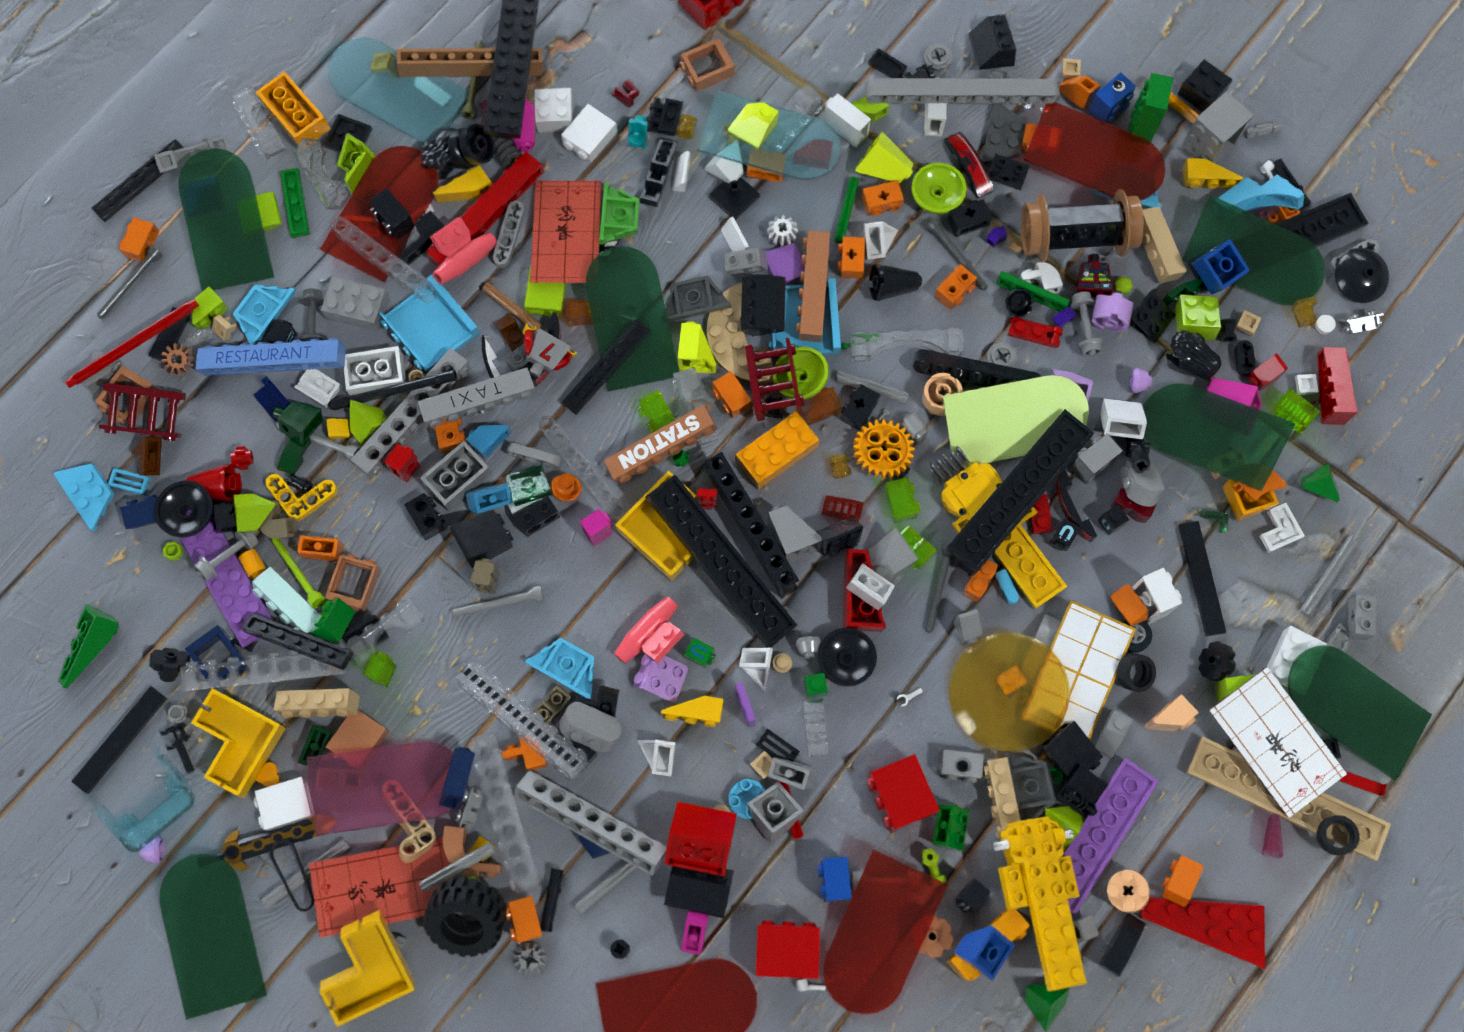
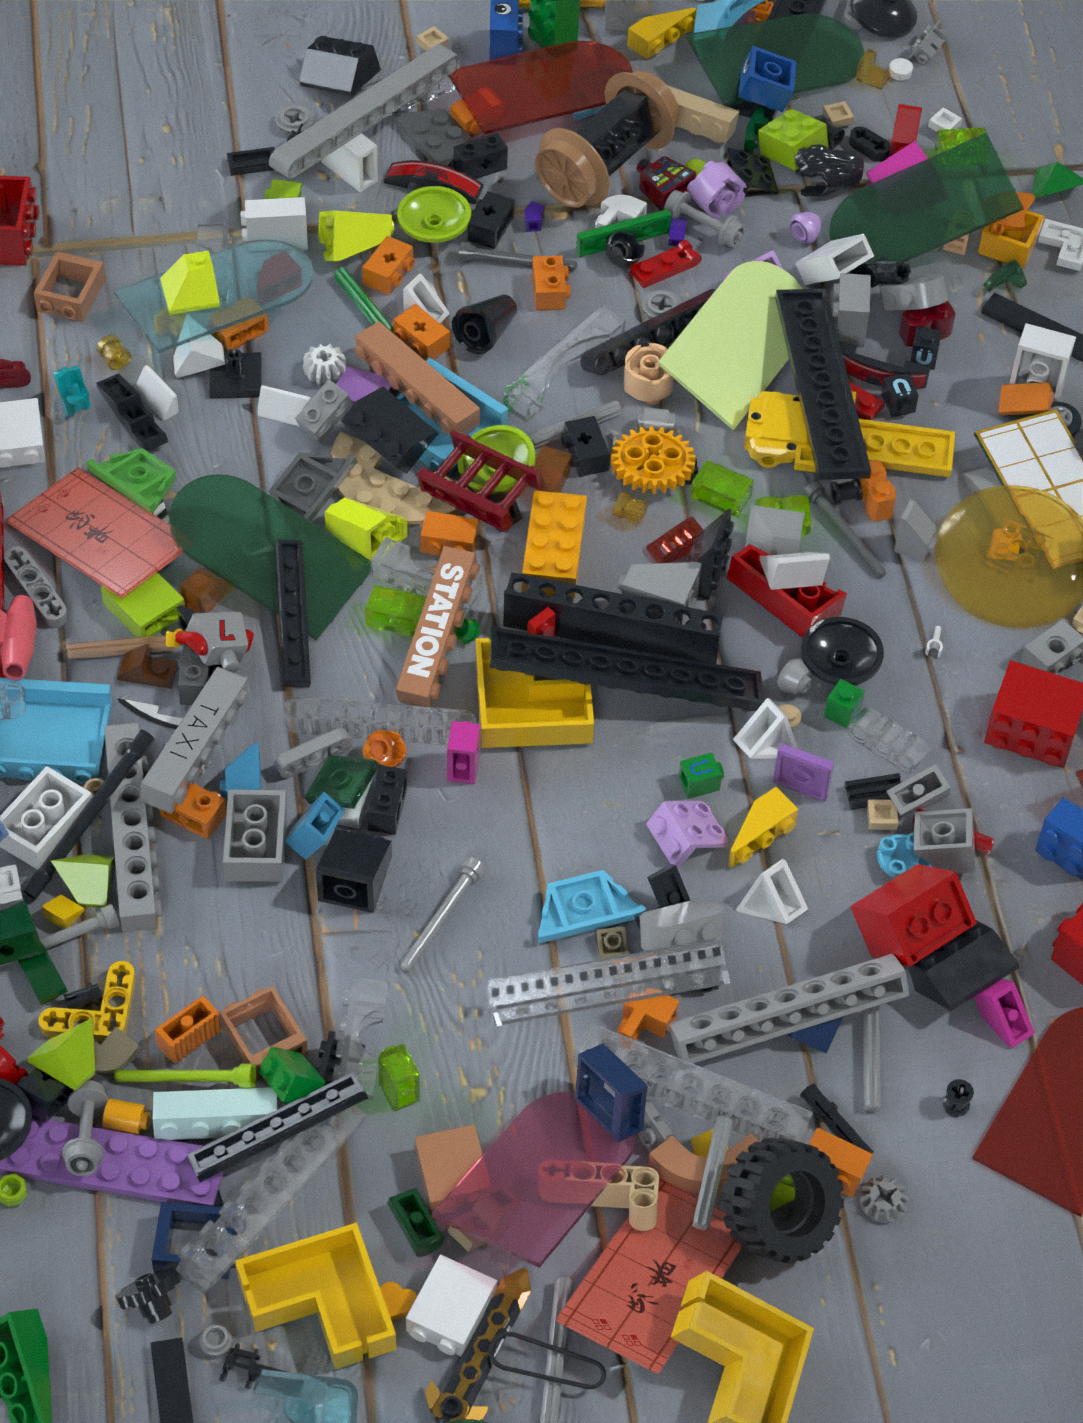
camera: 50 degrees left, 20 degrees down
tan brick [274,688,360,718] -> none
red brick [384,443,420,483] -> none
black brick [404,493,446,541] -> none
dark tan brick [470,558,500,594] -> none
coral plate [614,596,684,664] -> none
black plate [646,97,683,136] -> none
dark grey piece [928,446,971,485] -> none
medium azure bar [994,569,1019,605] -> none
orange slope [1058,75,1100,109] -> none
wedge [1317,347,1357,425] -> none

